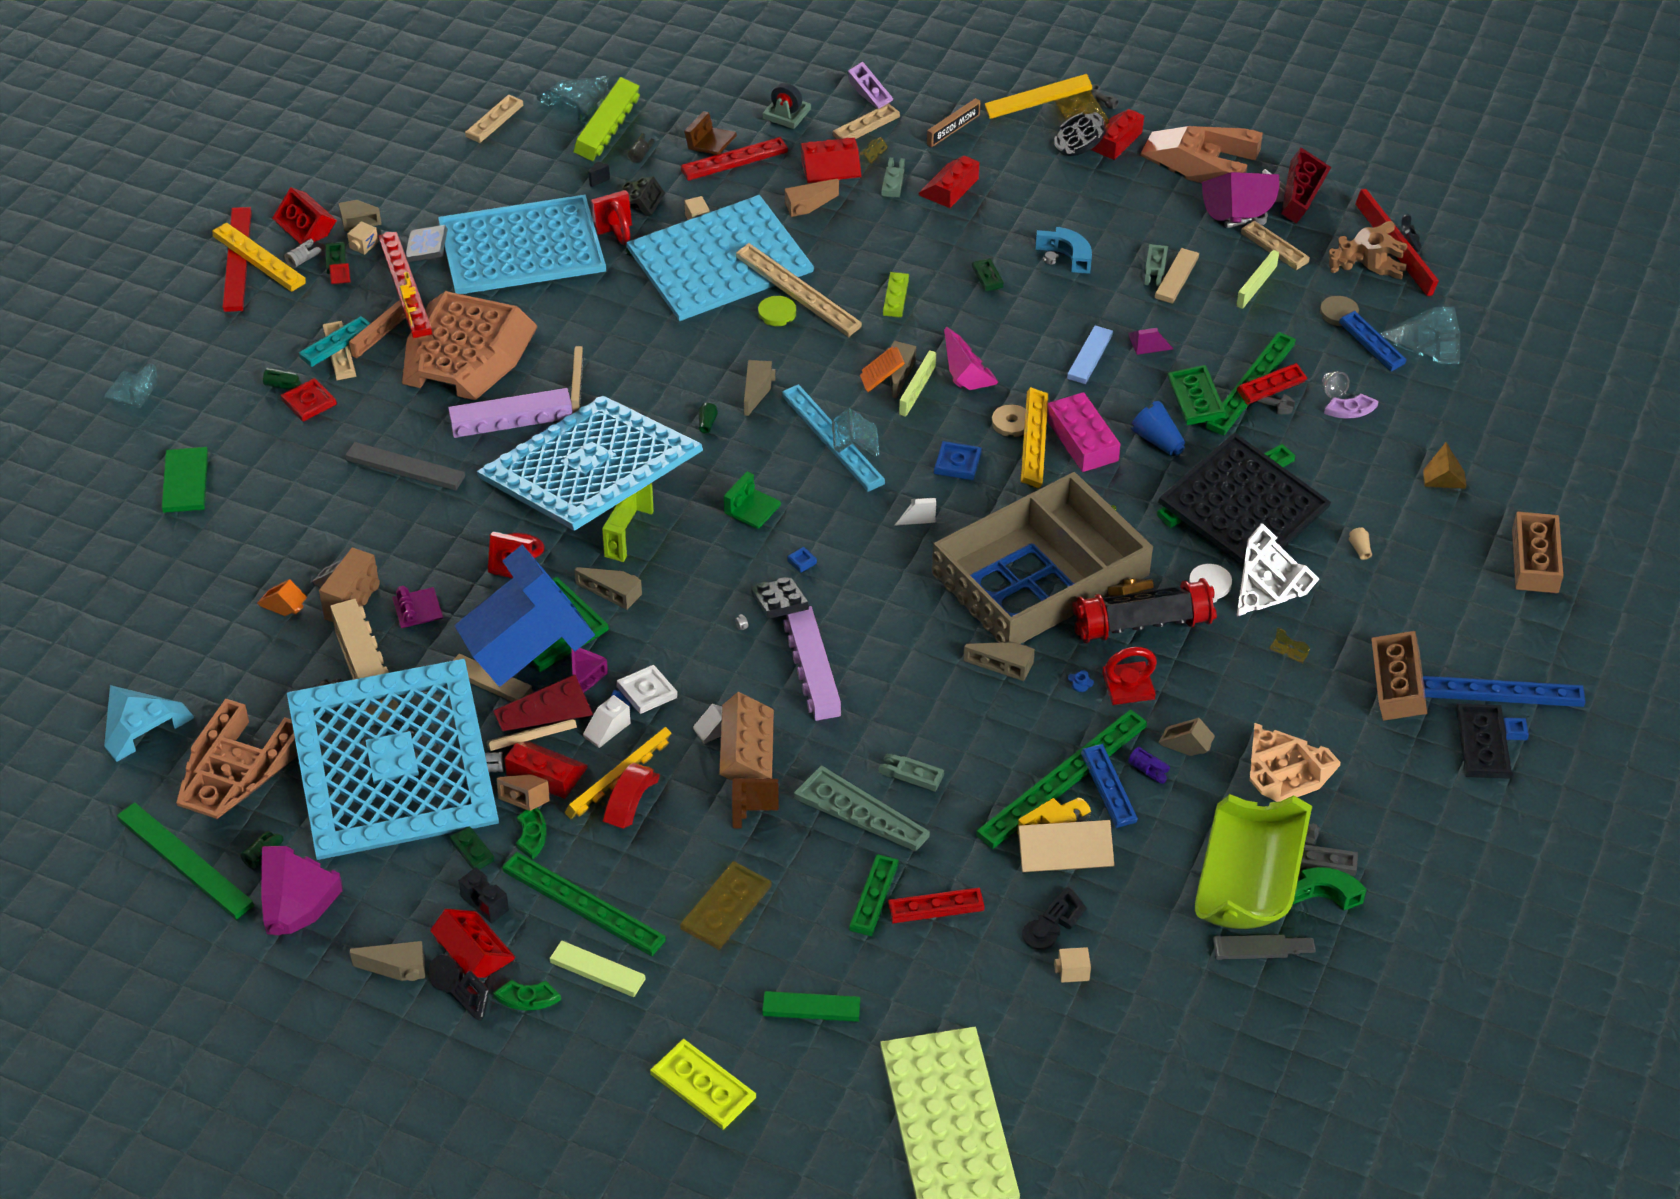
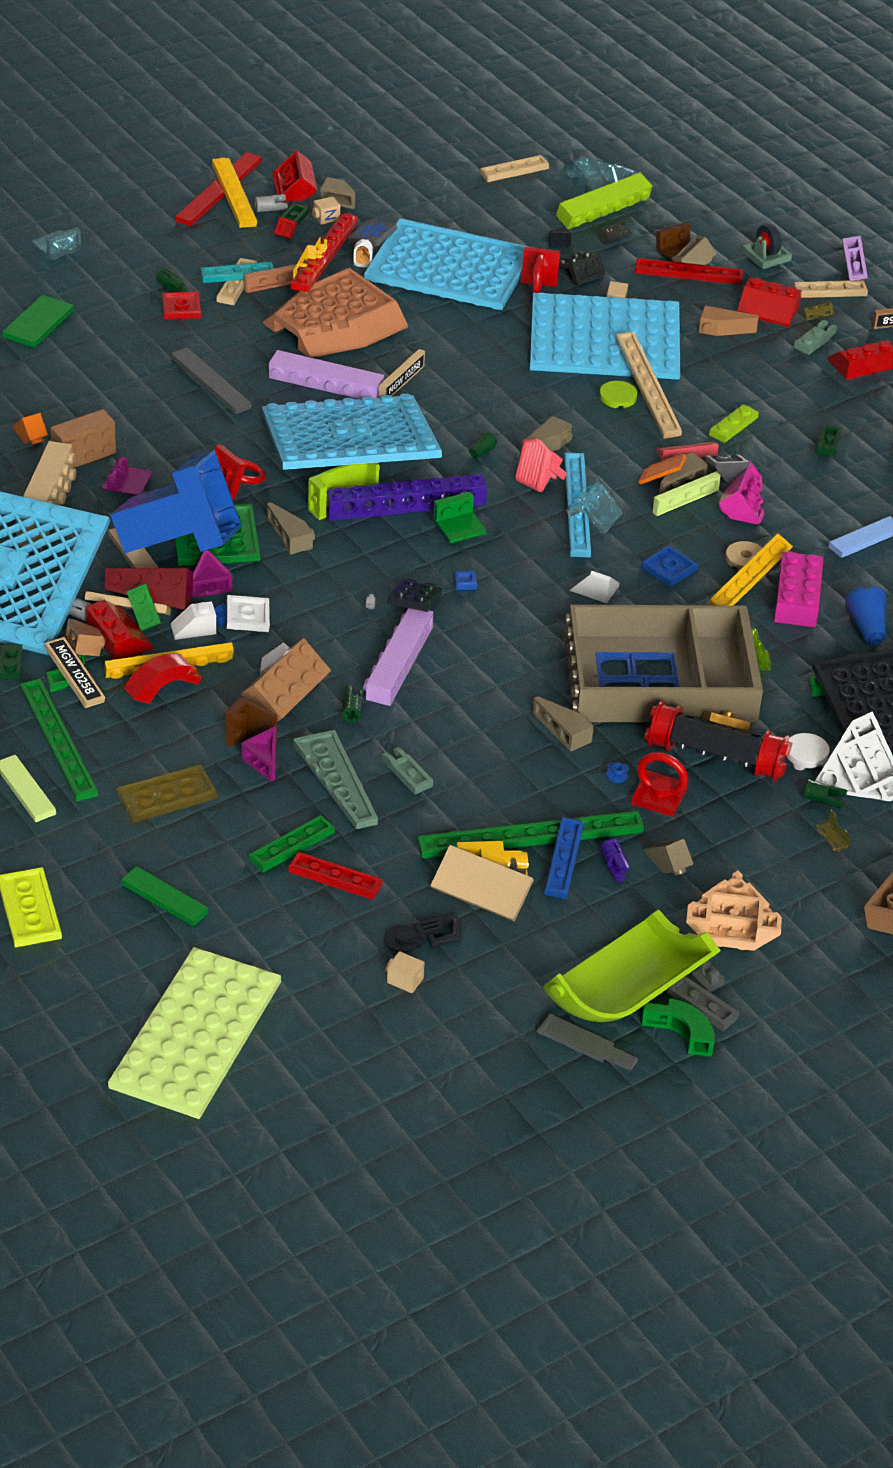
camera: 30 degrees right, 5 degrees down
none -> tile [44,637,105,708]
none -> green plate [127,584,162,632]
none -> magenta slope [241,726,276,782]
none -> dark purple brick [326,474,487,521]
none -> dark green hinge [342,685,364,723]
none -> rock [354,239,373,268]
none -> coral piece [515,438,567,492]
none -> coral slope [656,442,719,461]
none -> dark tan slope [672,236,717,265]
none -> dark grey slope [706,454,749,484]
none -> dark green hinge [803,779,847,809]

